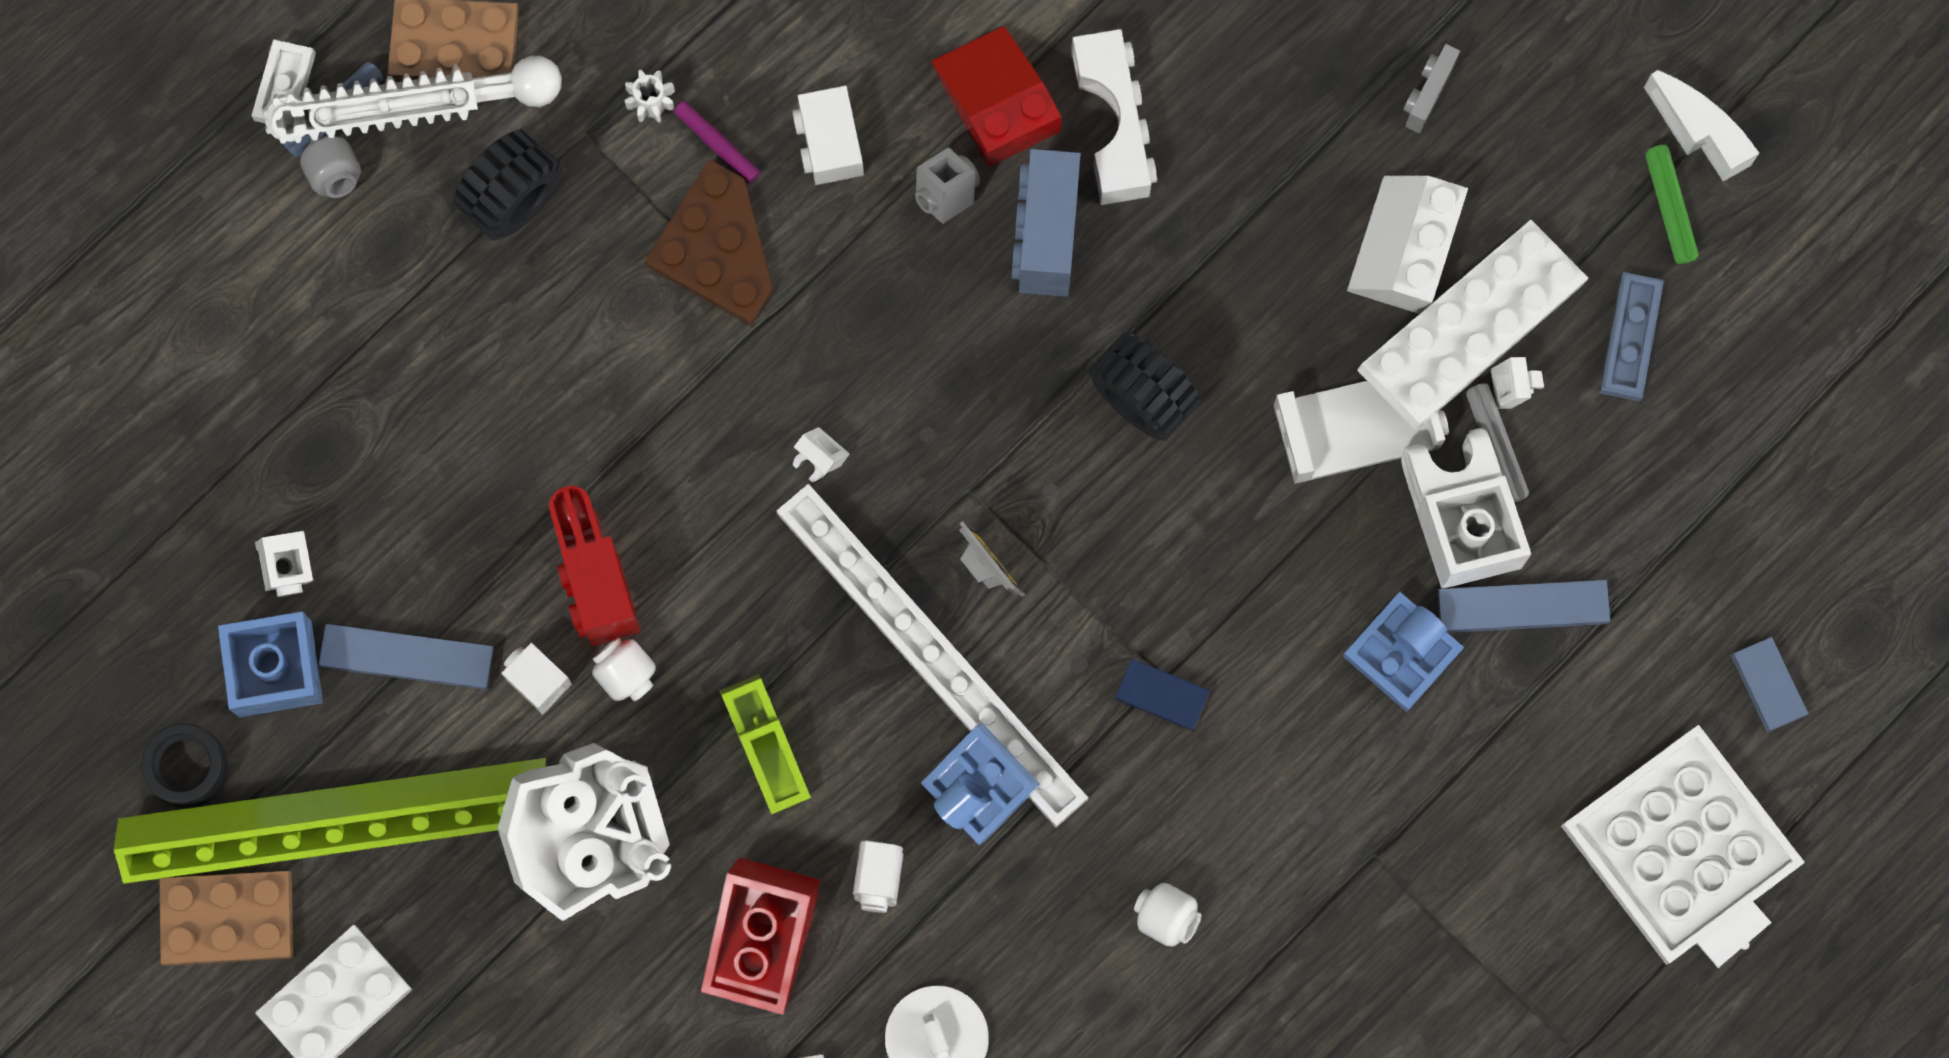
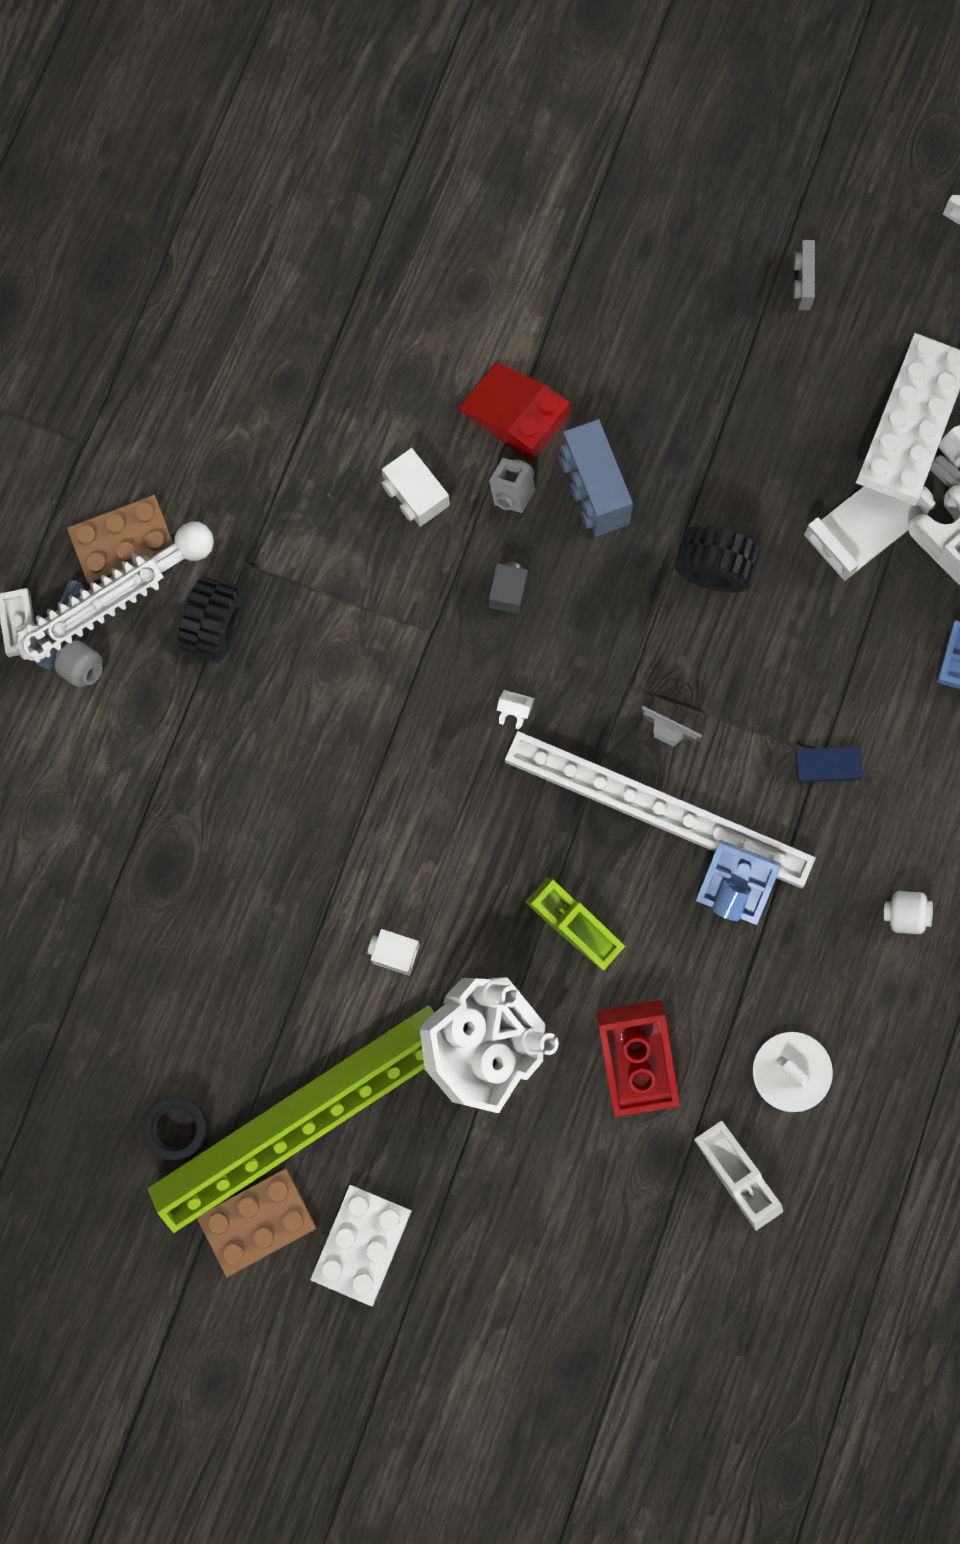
camera: 20 degrees left, 0 degrees up
medium blue brick [218,612,323,717] -> none
white brick [255,531,313,597] -> none
sand blue tile [319,624,495,690] -> none
red brick [549,486,641,647] -> none
white head [592,637,656,702] -> none
white gear [625,70,675,122] -> none
reddish brown plate [645,159,773,327] -> none
magenta piece [674,101,761,184] -> none
white brick [853,841,903,913] -> none
white arch [1071,29,1157,205] -> none
white slope [1347,176,1468,314] -> none
none -> dark grey brick [489,562,528,614]

